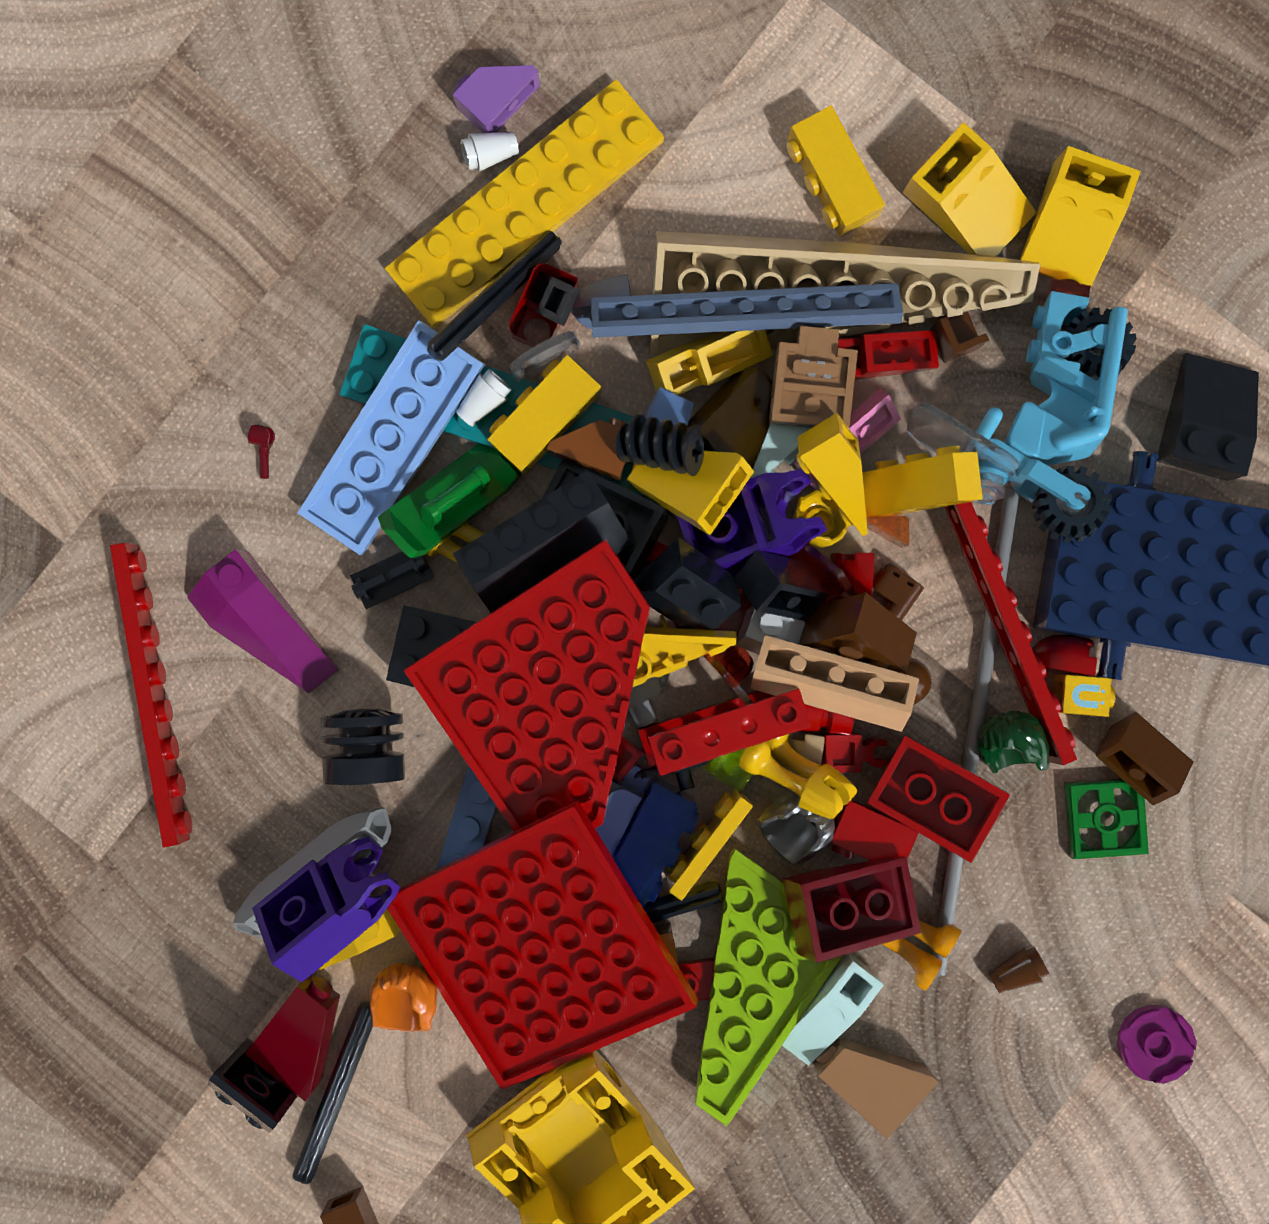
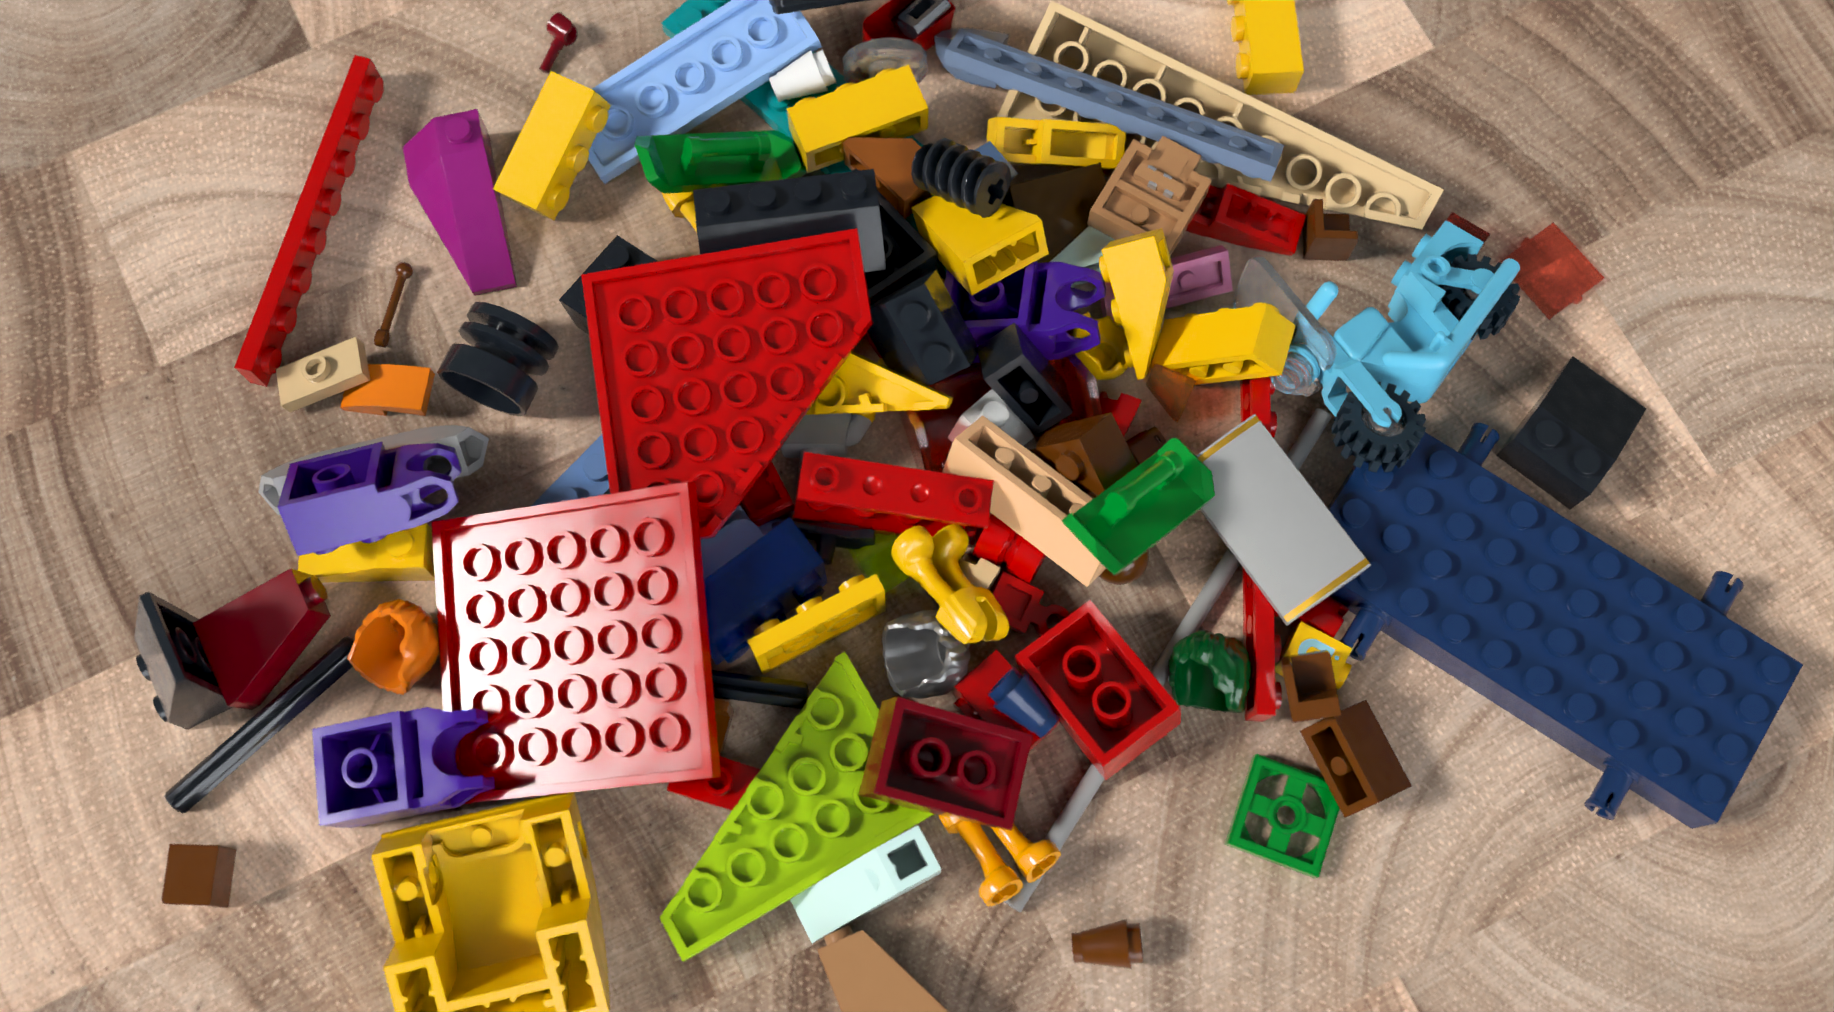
camera: 25 degrees right, 15 degrees down
black hinge [350,551,434,610] -> none
yellow slope [902,122,1037,257] -> none
yellow slope [1020,146,1141,291] -> none
none -> tan plate [276,337,370,412]
none -> dark purple brick [312,707,495,828]
none -> orange slope [340,364,435,416]
none -> reddish brown hinge [374,262,413,348]
none -> yellow brick [493,71,611,221]
none -> dark blue cone [988,667,1060,738]
none -> green piece [1062,438,1215,575]
none -> light grey slope [1197,414,1371,626]
none -> reddish brown panel [1282,650,1341,723]
none -> clear red piece [1500,223,1604,320]

